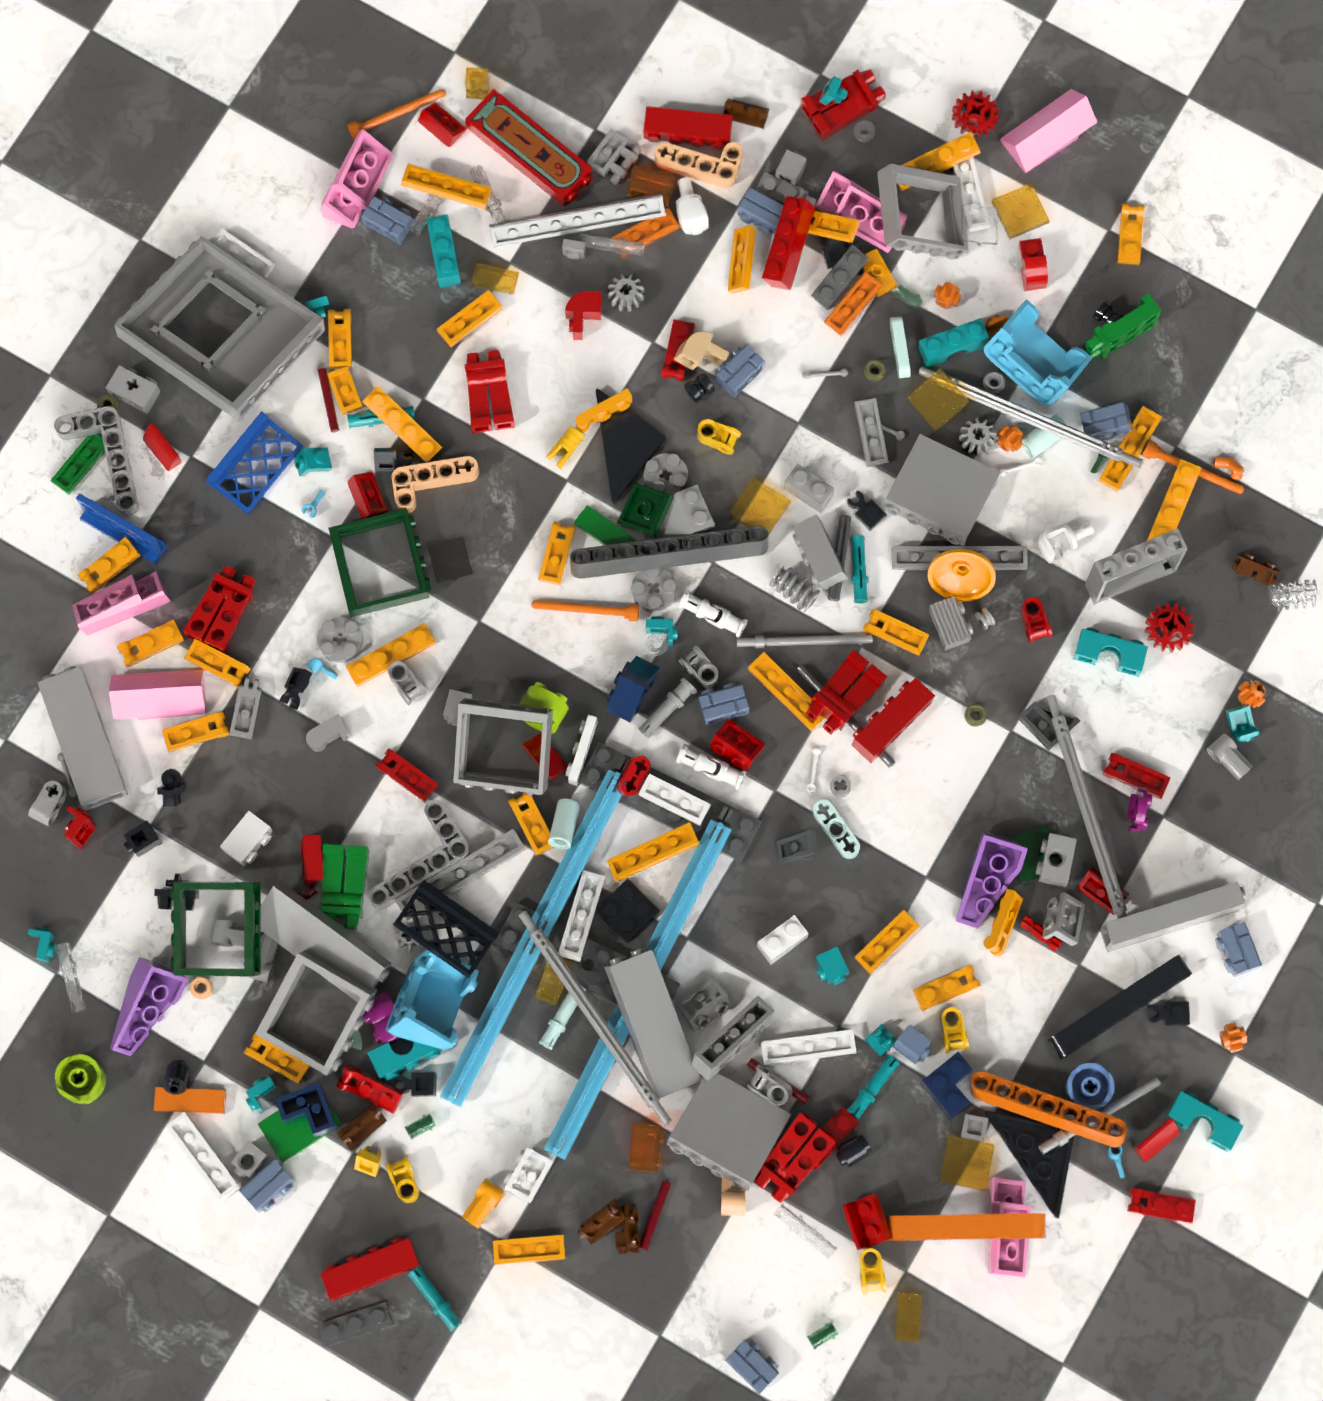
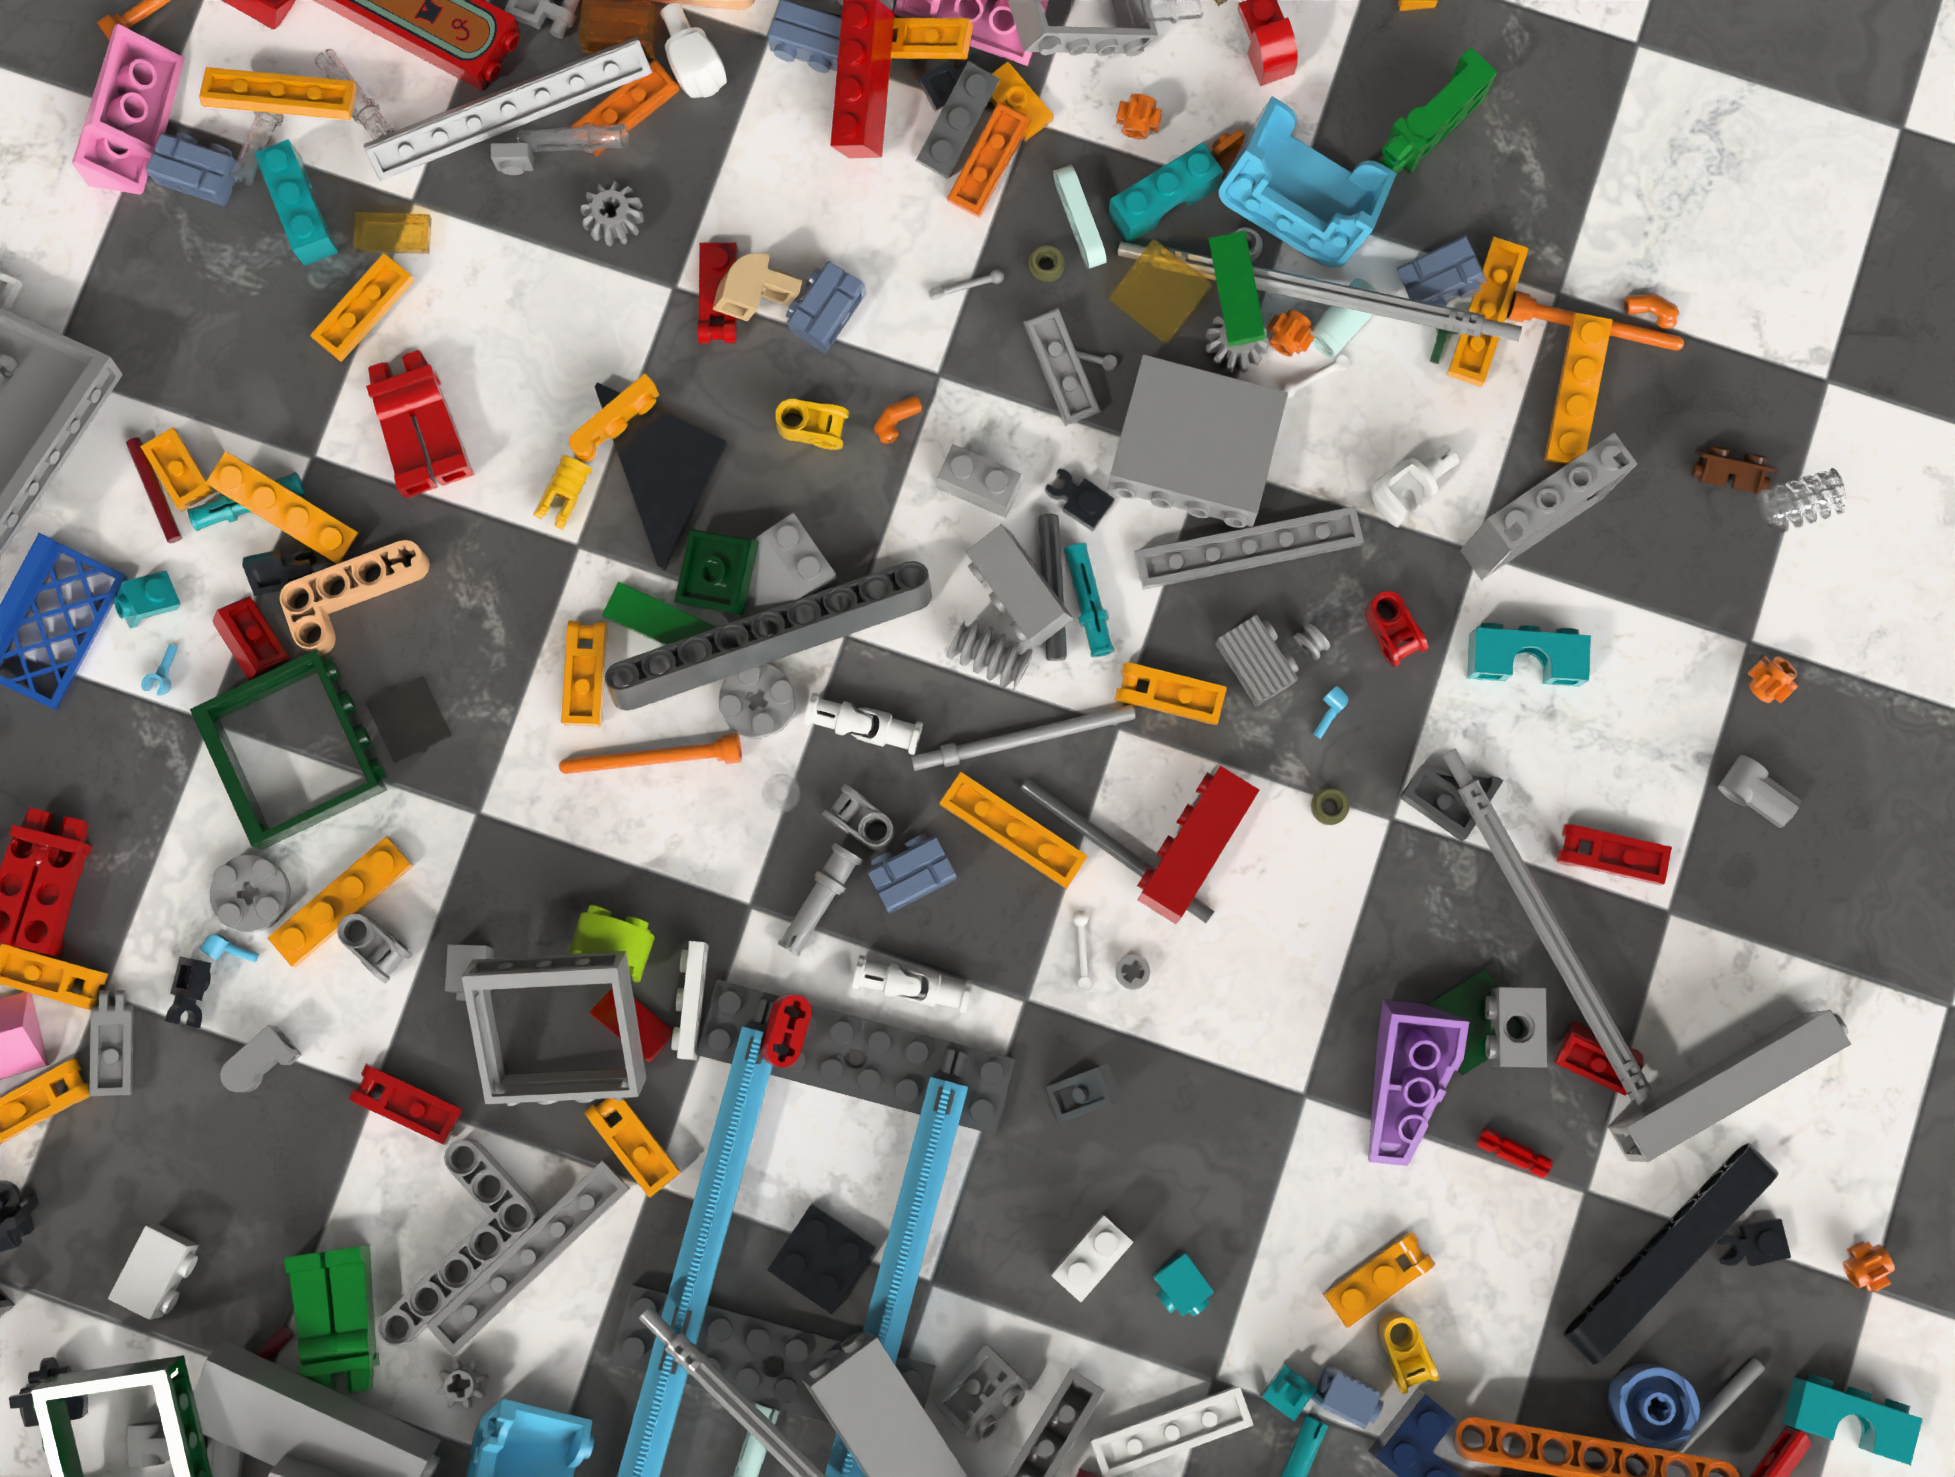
camera: 15 degrees left, 5 degrees up
red slope [300,835,323,885] -> none
teal tile [306,296,329,318] -> none
light orange plate [328,309,352,369] -> none
black fence [393,880,499,979] -> none
clear yellow tile [535,958,573,1006] -> none
light aqua pin [548,799,580,850] -> none
white plate [558,870,605,962] -> none
red brick [565,291,602,340] -> none
dark blue brick [606,656,660,723] -> none
light orange plate [607,822,700,882] -> none
white plate [639,774,711,826] -> none
light grey plate [644,453,688,495] -> none
teal bracket [646,616,678,646] -> none
black wheel [684,372,715,403] -> none
red bracket [709,719,766,771] -> none
light orange plate [728,225,756,294] -> none
clear yellow tile [729,477,791,536] -> none
red hips [806,649,888,735] -> none
light aqua beam [813,799,860,859] -> none
light orange plate [854,910,920,975] -> none
clear green pin [893,285,923,310] -> none
light orange dish [928,549,996,601] -> none
light orange plate [983,889,1023,957] -> none
light grey bracket [1042,892,1085,946] -> none
black wheel [1093,301,1124,325] -> none
magenta plate [1127,786,1152,833] -> none
red gear [1144,603,1195,653] -> none
sand blue brick [1215,922,1262,977] -> none
teal bracket [1226,704,1260,742] -> none
none -> orange arm [874,396,922,444]
none -> green tile [1208,231,1266,347]
none -> medium azure hand [1313,686,1348,739]

